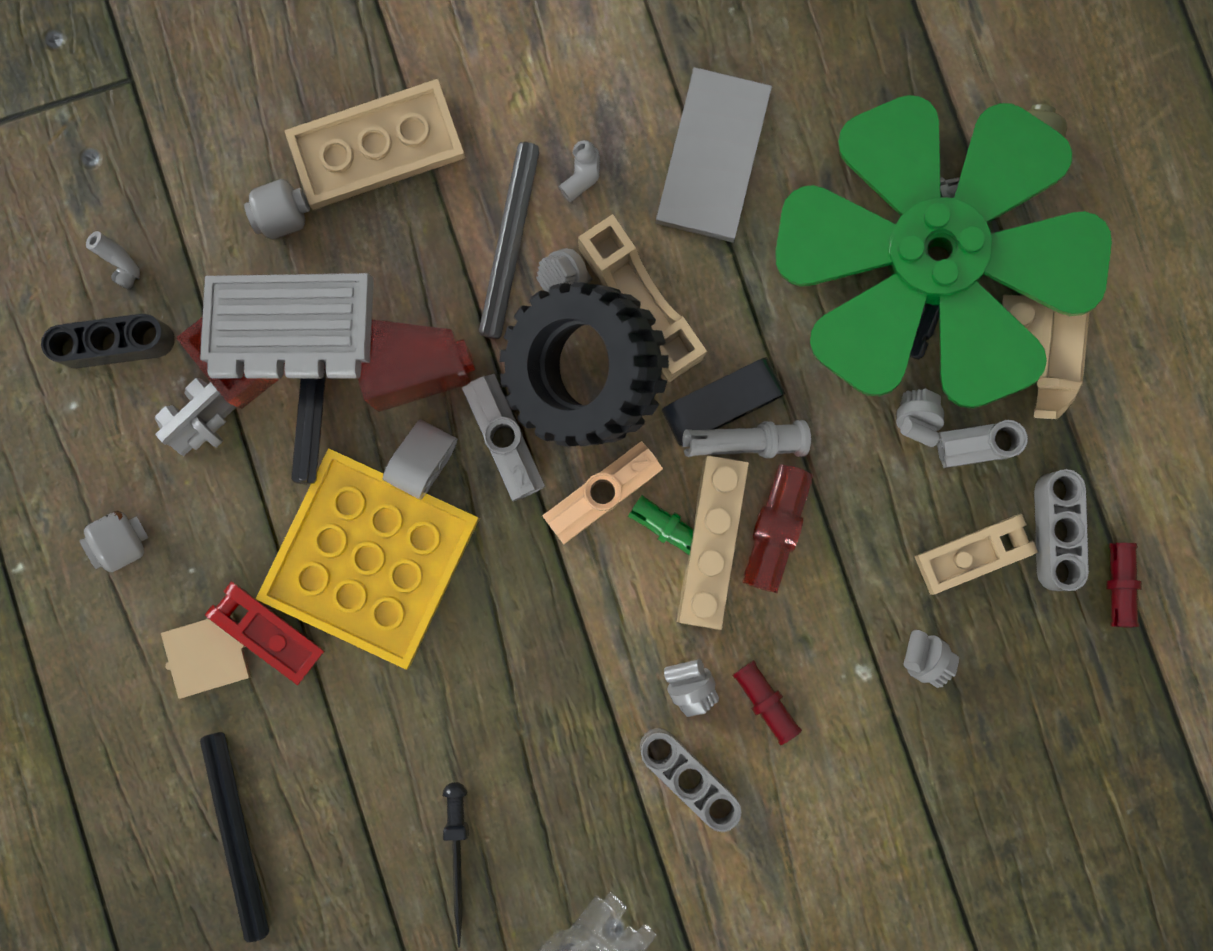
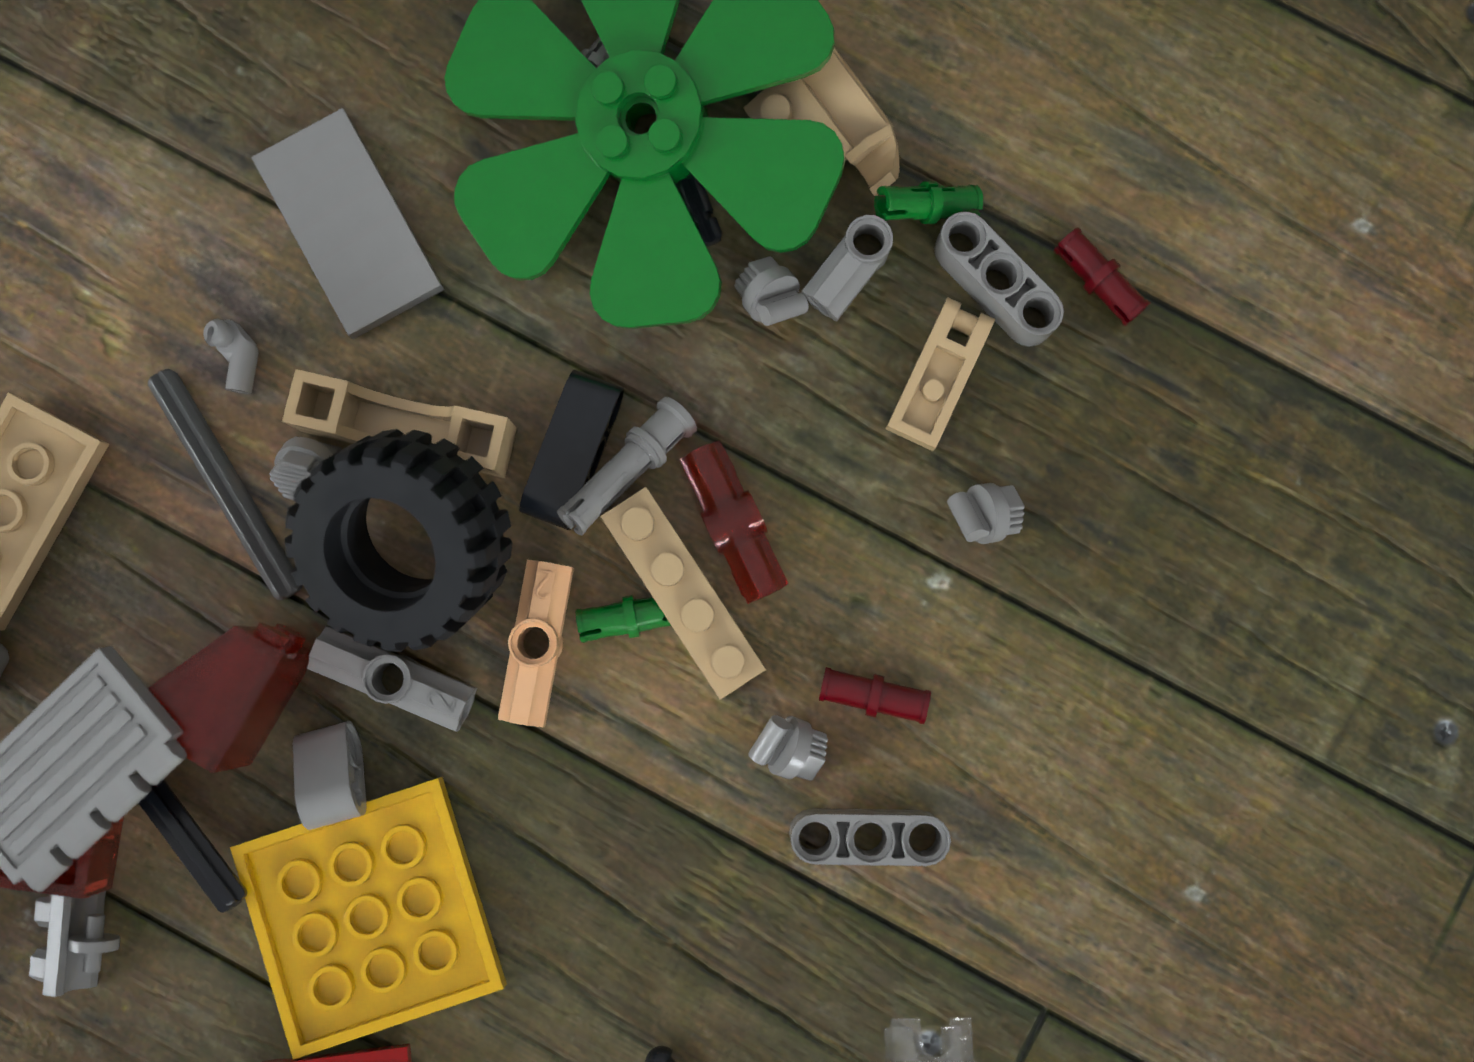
camera: 40 degrees left, 0 degrees up
none -> green pin [874,181,983,224]

